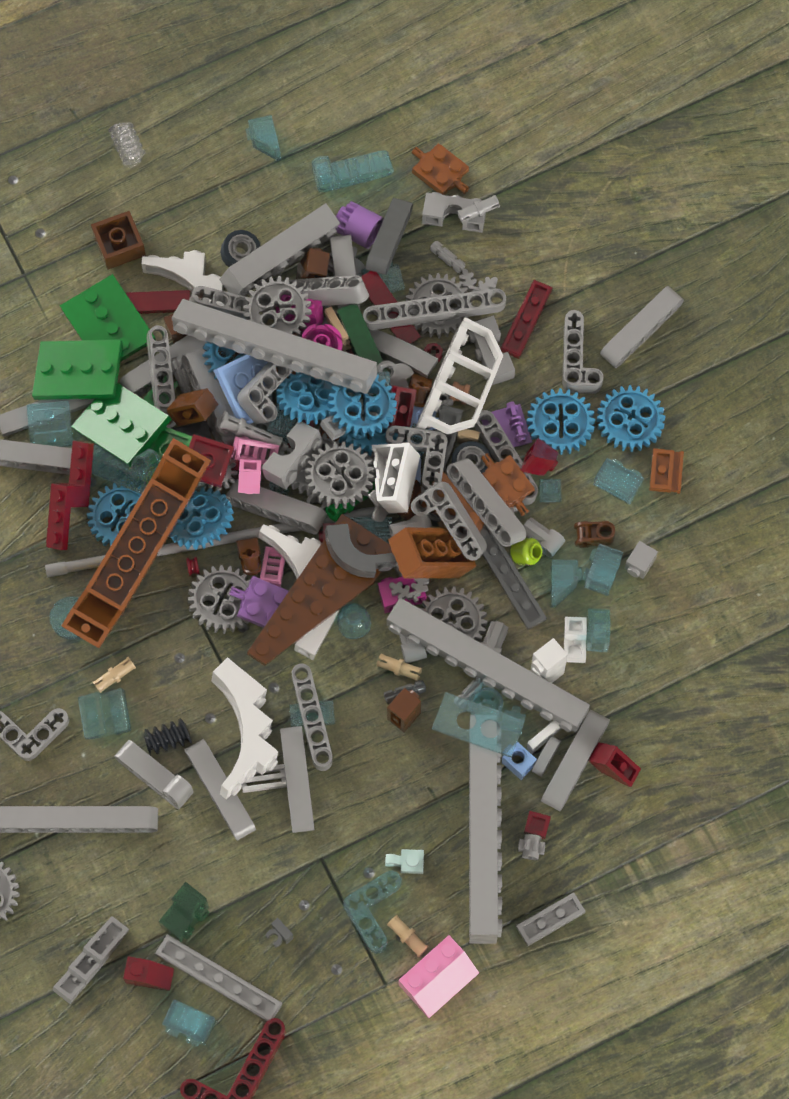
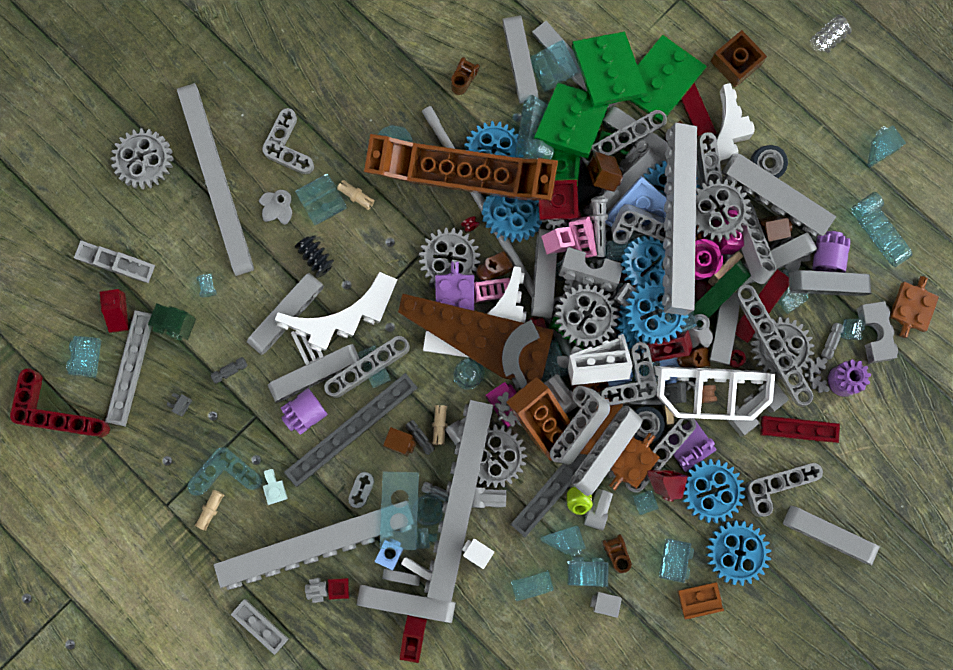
camera: 70 degrees right, 10 degrees up
dark red bracket [46,441,94,550] -> none
light grey beam [114,740,194,810] -> none
bright pink slope [399,935,479,1018] -> none
light grey pin [457,195,500,223] -> none
white slope [564,617,587,663] -> none
none -> clear light blue bush [196,274,217,297]
none -> dark grey axle [211,357,248,384]
none -> light grey plate [259,190,292,225]
none -> medium lavender gear [281,388,328,435]
none -> dark grey plate [284,373,418,487]
none -> light grey beam [348,472,374,508]
none -> reddish brown piece [451,57,480,95]
none -> medium lavender gear [828,359,871,397]
none -> clear light blue tile [840,319,865,340]

